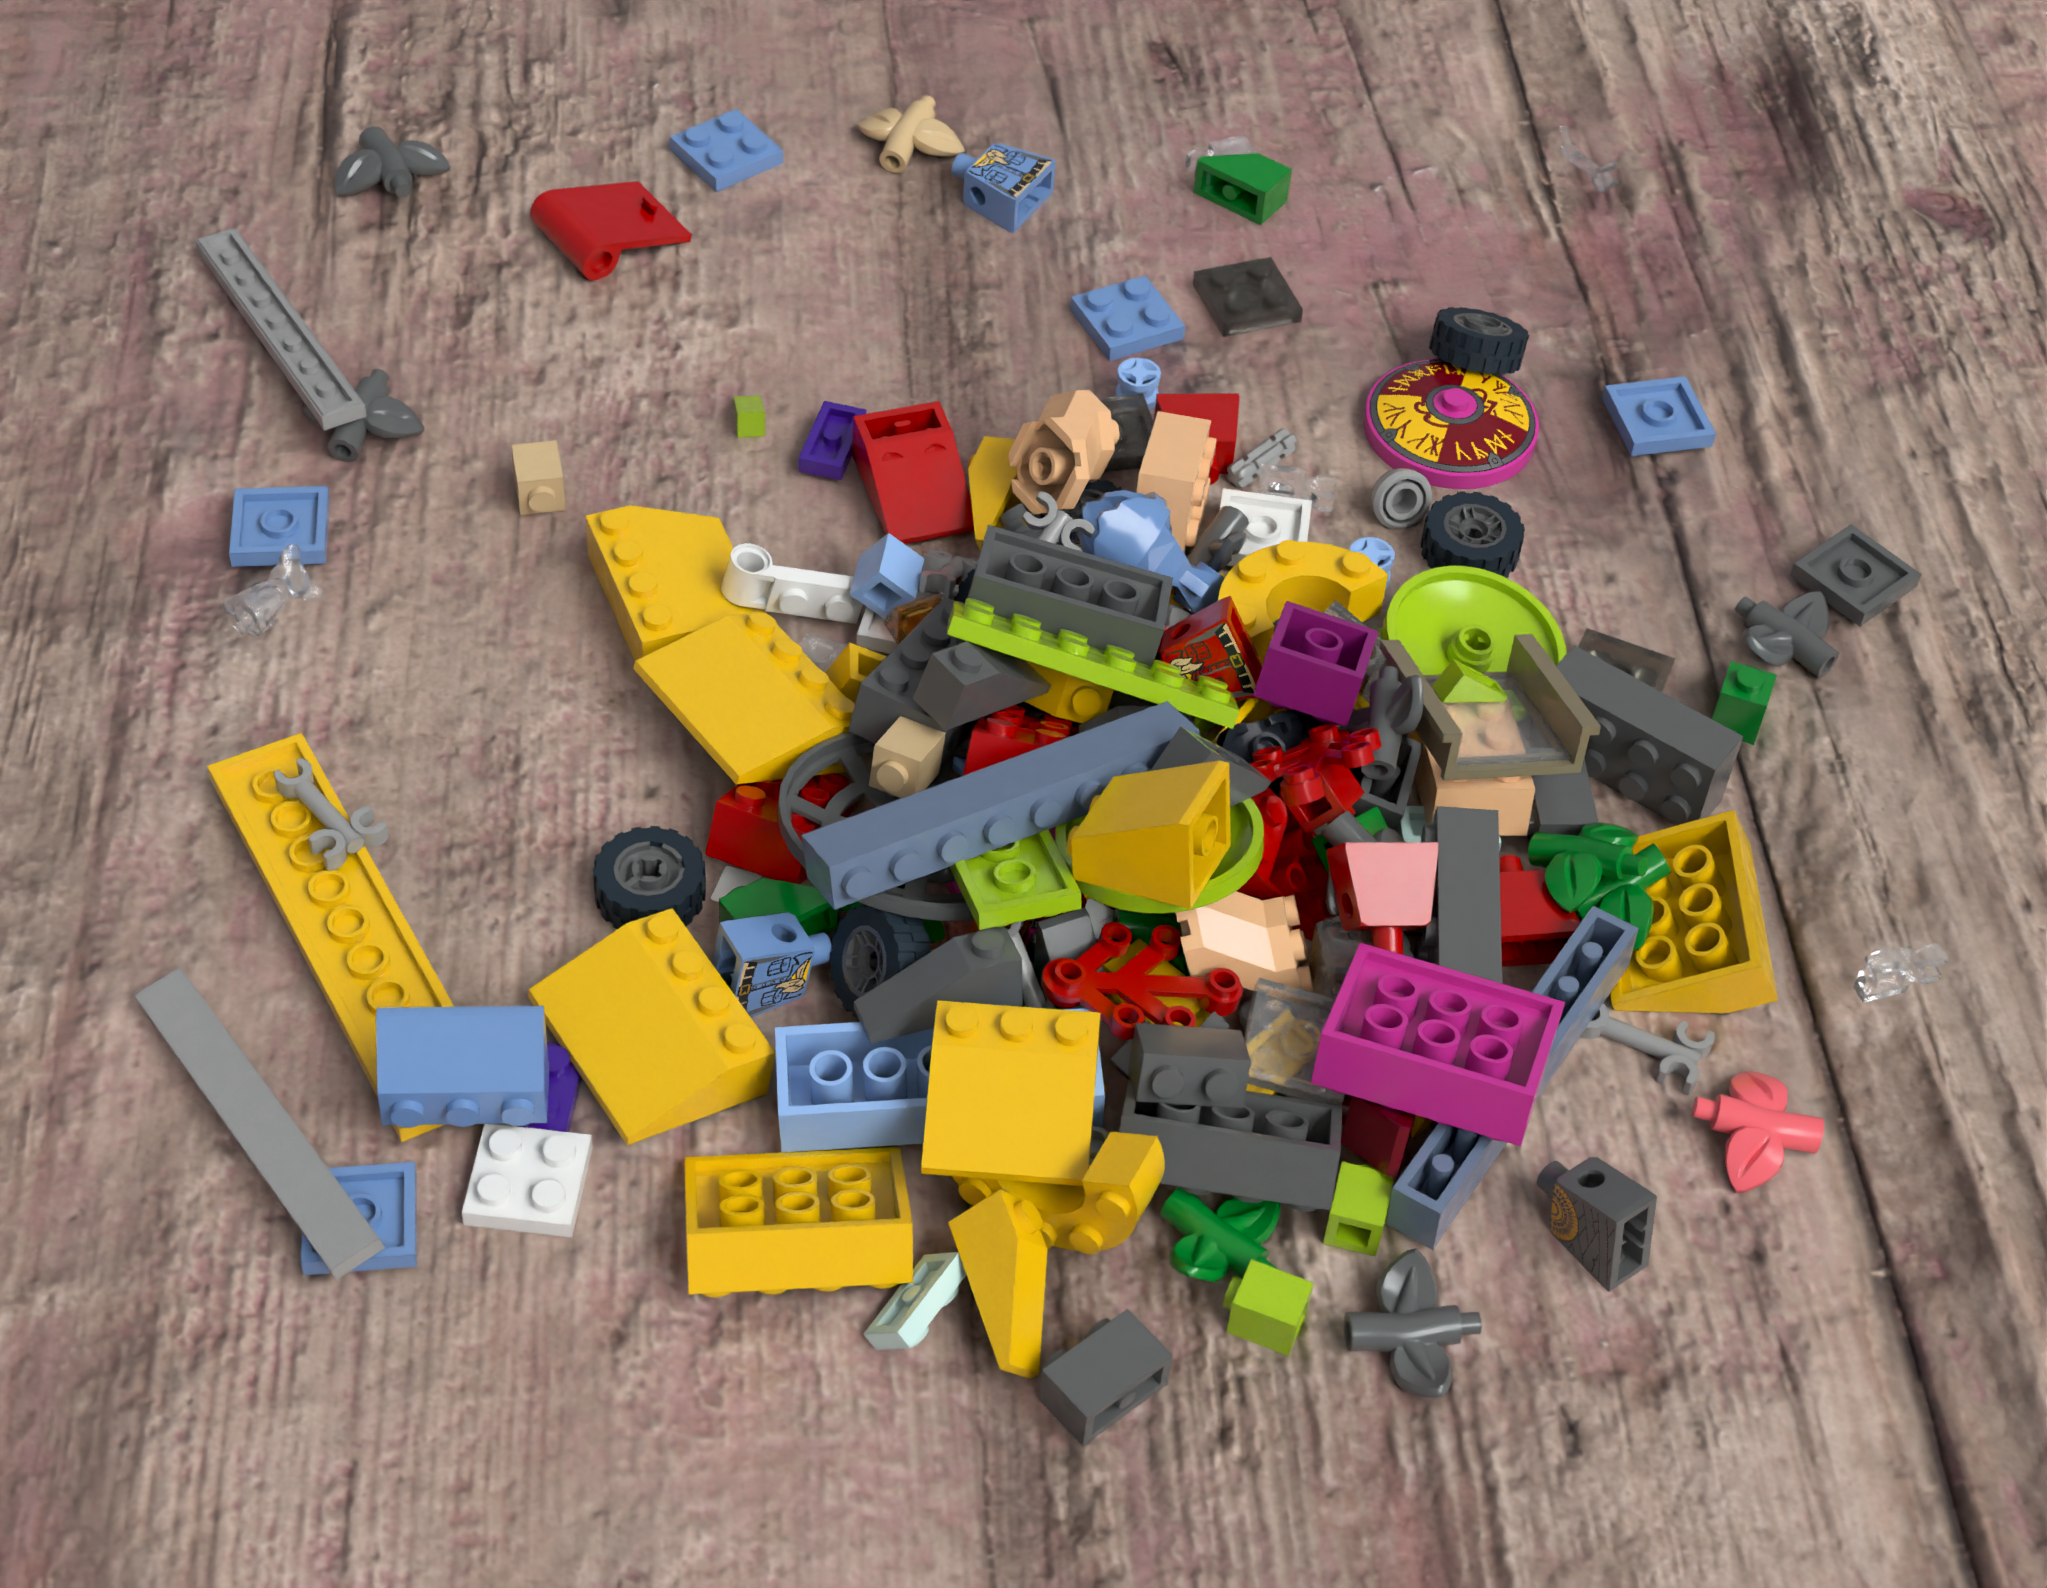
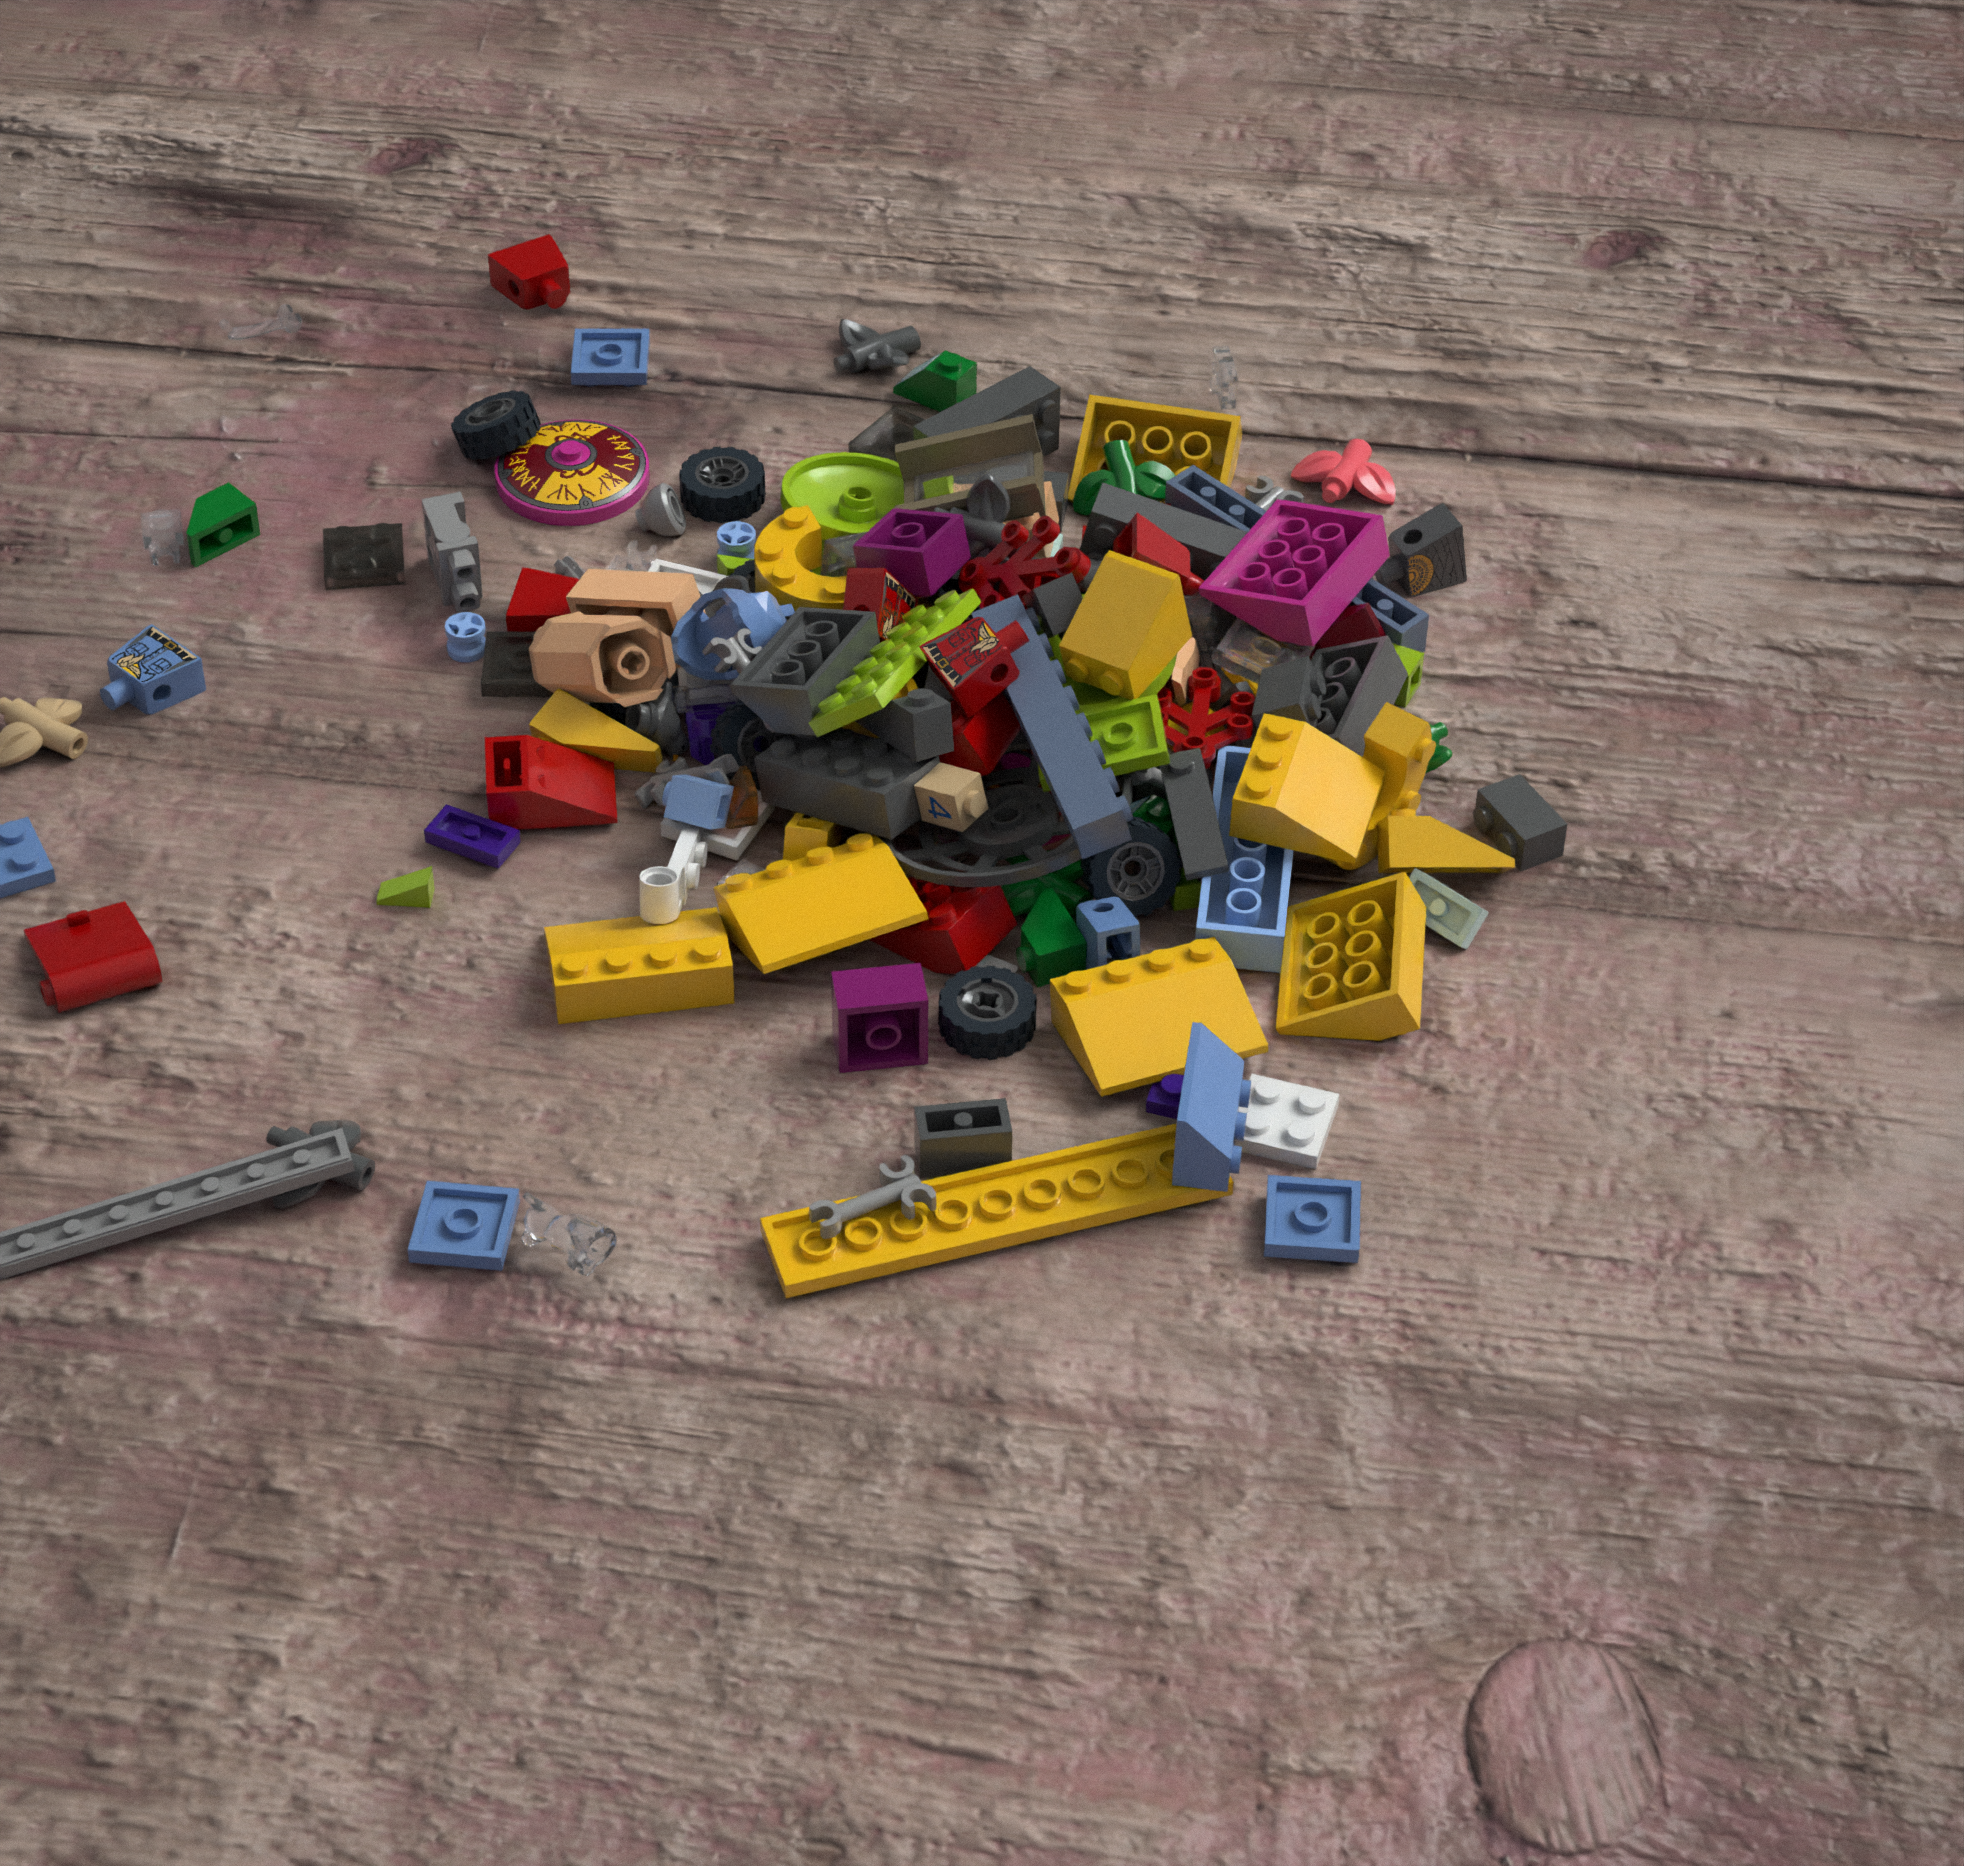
camera: 75 degrees left, 5 degrees down
light grey tile [134,967,385,1280] -> none
tan brick [511,440,566,515] -> none
medium blue plate [1070,275,1185,361] -> none
lime brick [1222,1259,1314,1356] -> none
dark grey plant [1344,1248,1482,1398] -> none
green plant [1528,822,1648,914] -> none
dark grey plate [1790,524,1921,627] -> none
none -> light grey hips [421,492,483,612]
none -> red torso [488,234,570,310]
none -> magenta brick [831,963,929,1073]
none -> dark grey brick [914,1098,1013,1178]
none -> red torso [919,617,1030,718]

